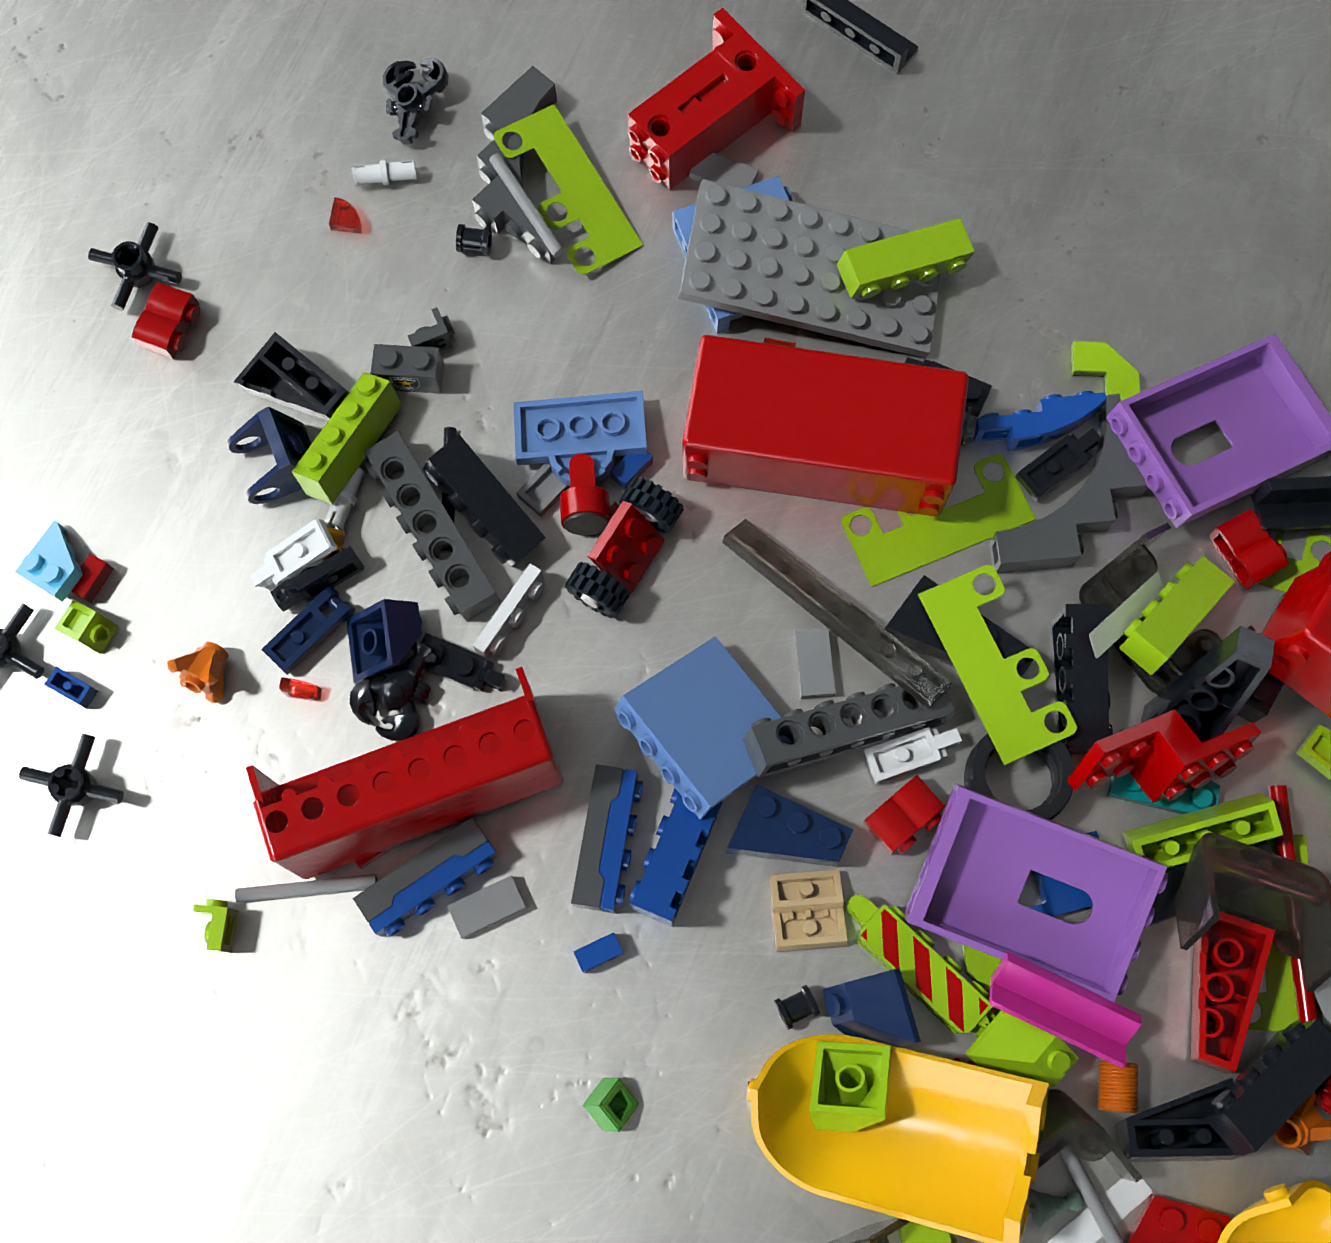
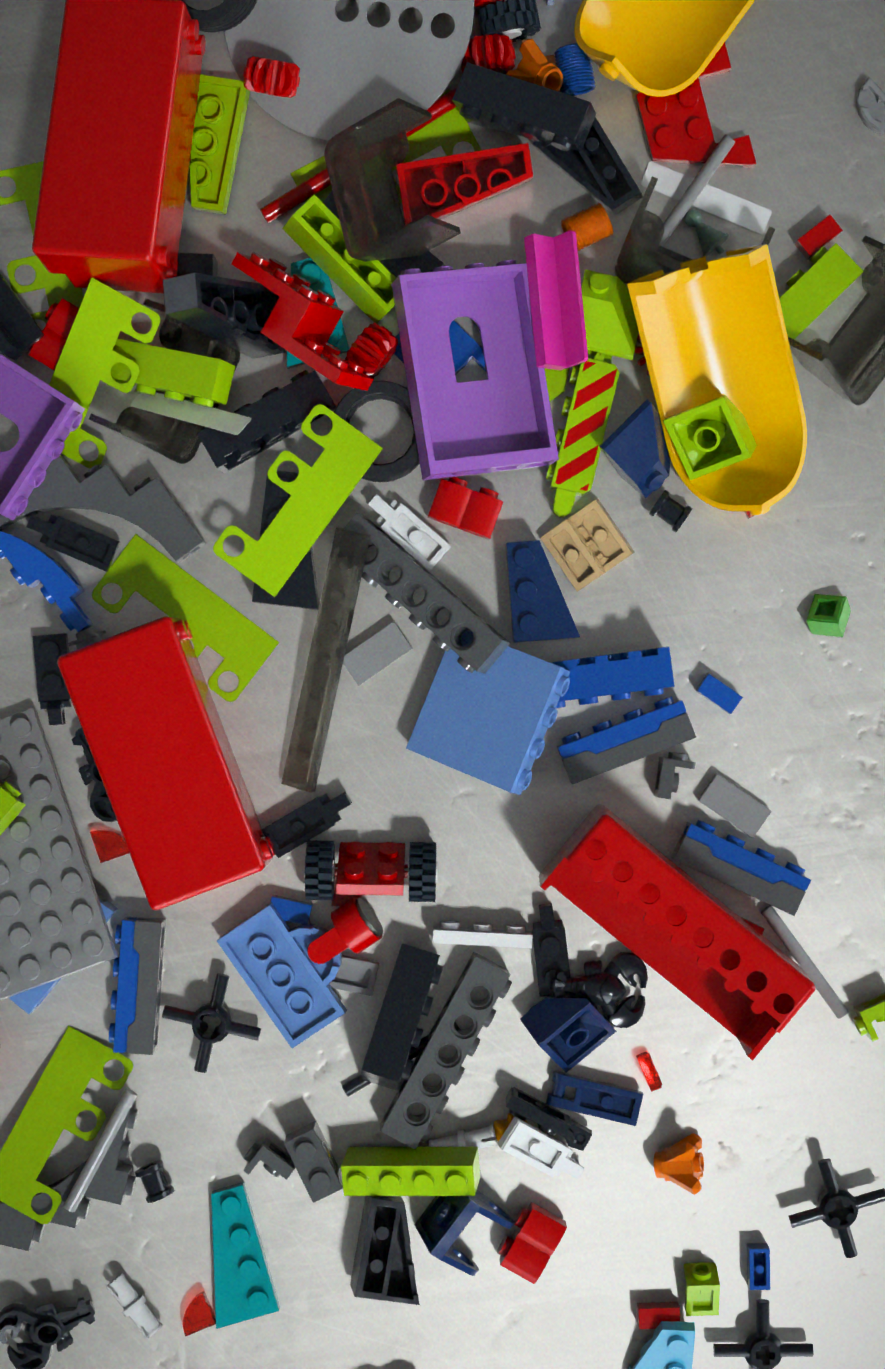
camera: 120 degrees left, 15 degrees up
none -> lime piece [49,278,160,469]
none -> piece [109,916,166,1055]
none -> black bar [162,973,261,1073]
none -> teal wing [211,1182,280,1329]
none -> black hinge [262,792,352,858]
none -> red gear [345,322,398,379]
none -> red brick [497,1202,567,1284]
none -> blue piece [554,43,596,96]
none -> dark grey bracket [654,752,696,799]

